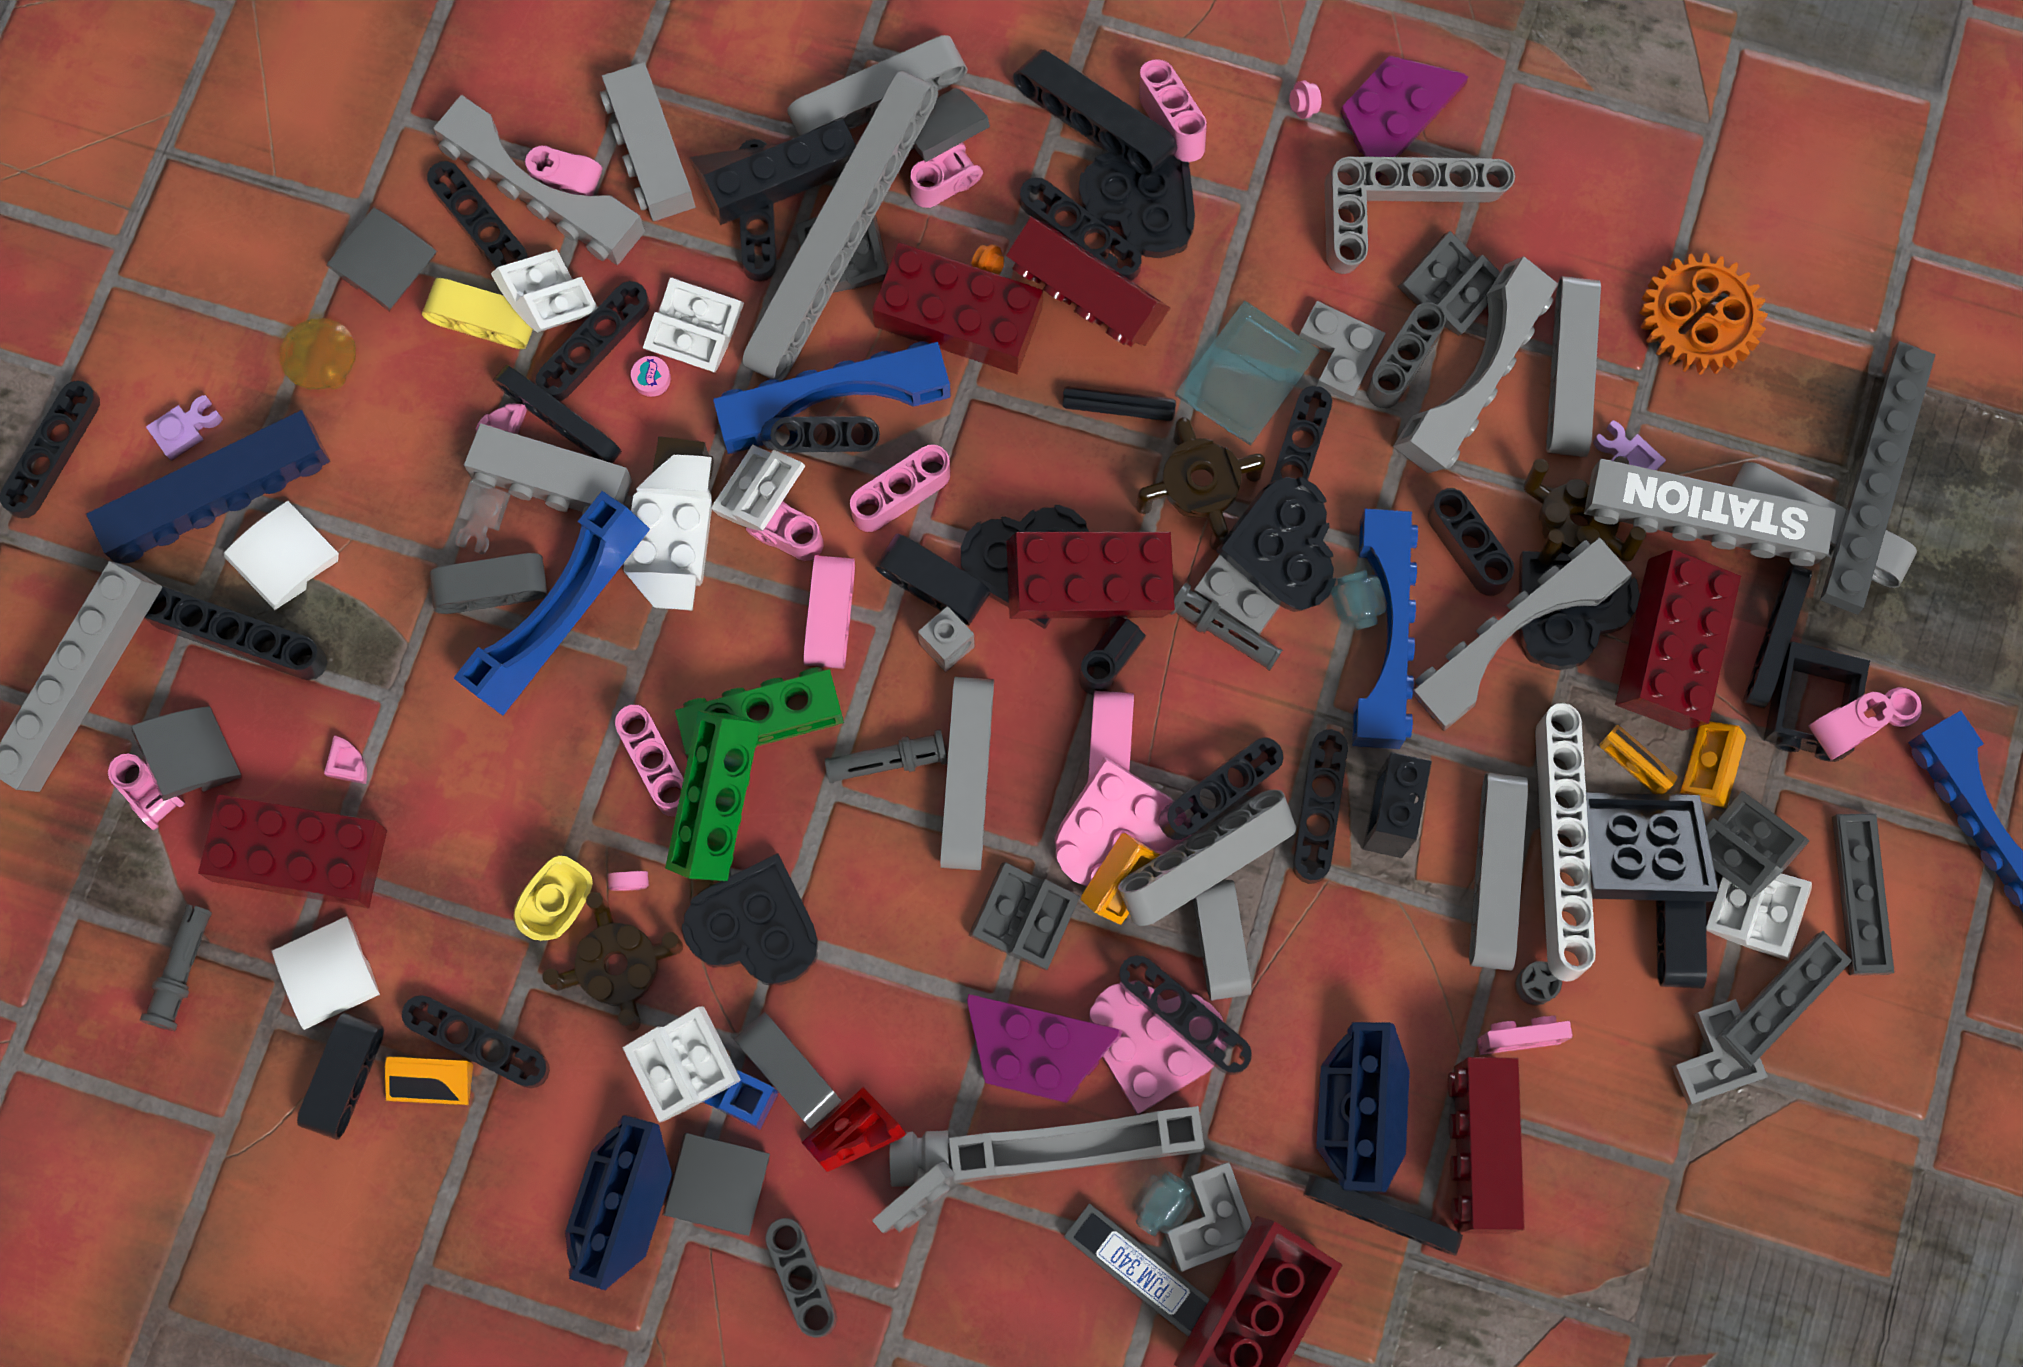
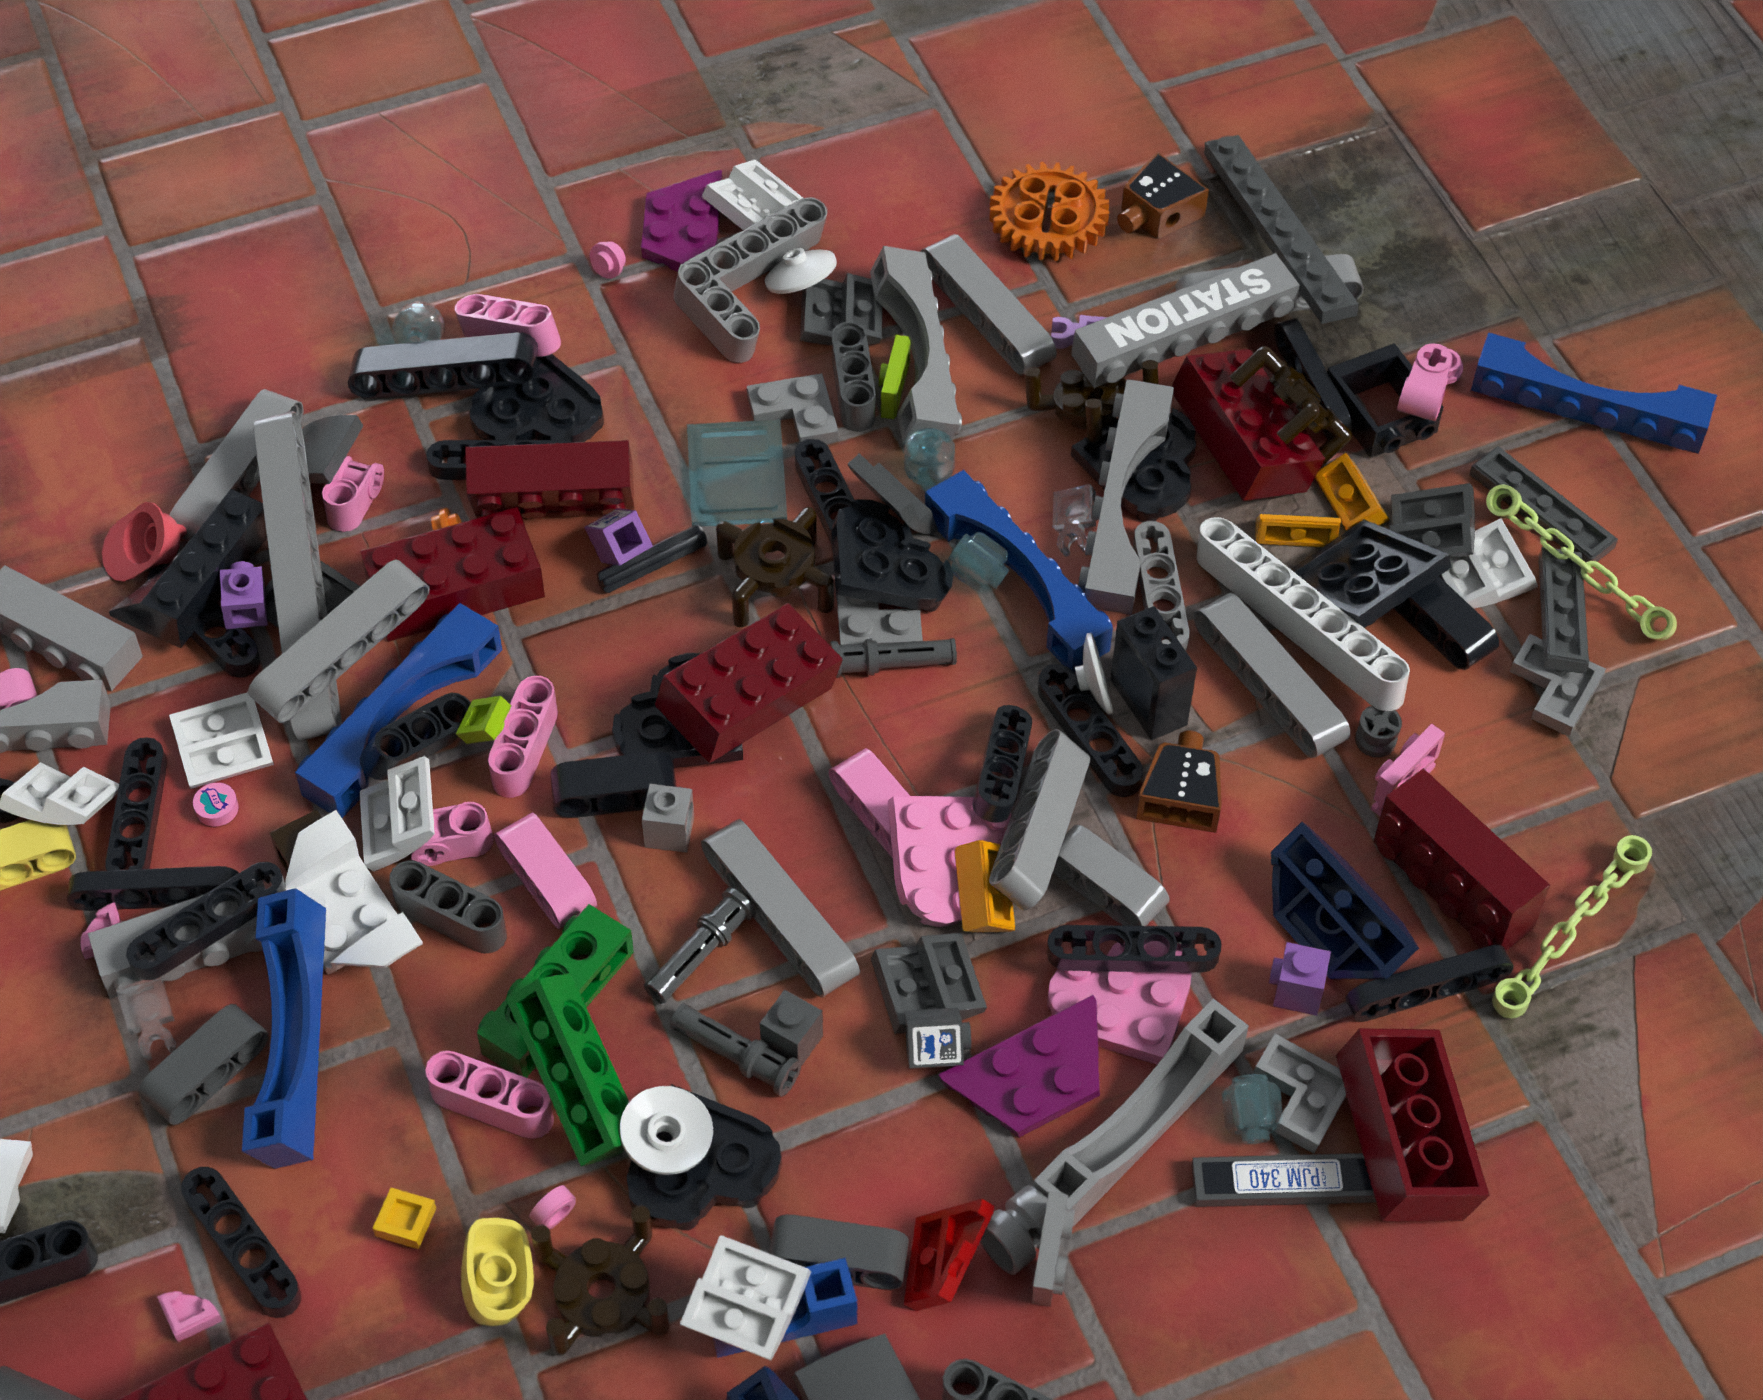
camera: 40 degrees left, 20 degrees down
black piece [1079,616,1146,695] -> none
black beam [1428,488,1514,596] -> none
none -> coral piece [102,502,187,582]
none -> black beam [126,862,286,980]
none -> black beam [181,1167,301,1318]
none -> medium lavender brick [220,561,268,629]
none -> light grey beam [248,560,430,723]
none -> yellow plate [373,1187,436,1249]
none -> dark grey beam [389,860,507,954]
none -> clear light blue head [392,302,445,344]
none -> lime plate [456,696,512,744]
none -> medium lavender brick [584,508,653,566]
none -> white dish [620,1086,713,1175]
none -> dark grey pin [670,1003,802,1097]
none -> white slope [702,160,803,230]
none -> dark grey brick [759,989,823,1066]
none -> white dish [765,248,837,294]
none -> dark grey slope [848,454,938,534]
none -> lime plate [879,335,911,419]
none -> clear light blue head [904,428,955,486]
none -> dark grey brick [905,1008,972,1068]
none -> clear plate [1053,484,1096,557]
none -> white dish [1075,632,1113,714]
none -> torso [1117,153,1209,238]
none -> light grey beam [1133,521,1189,651]
none -> torso [1136,730,1222,833]
none -> dark brown plate [1230,346,1352,467]
none -> medium lavender brick [1269,942,1331,1016]
none -> yellowish green piece [1486,484,1677,641]
none -> yellowish green piece [1492,835,1652,1018]

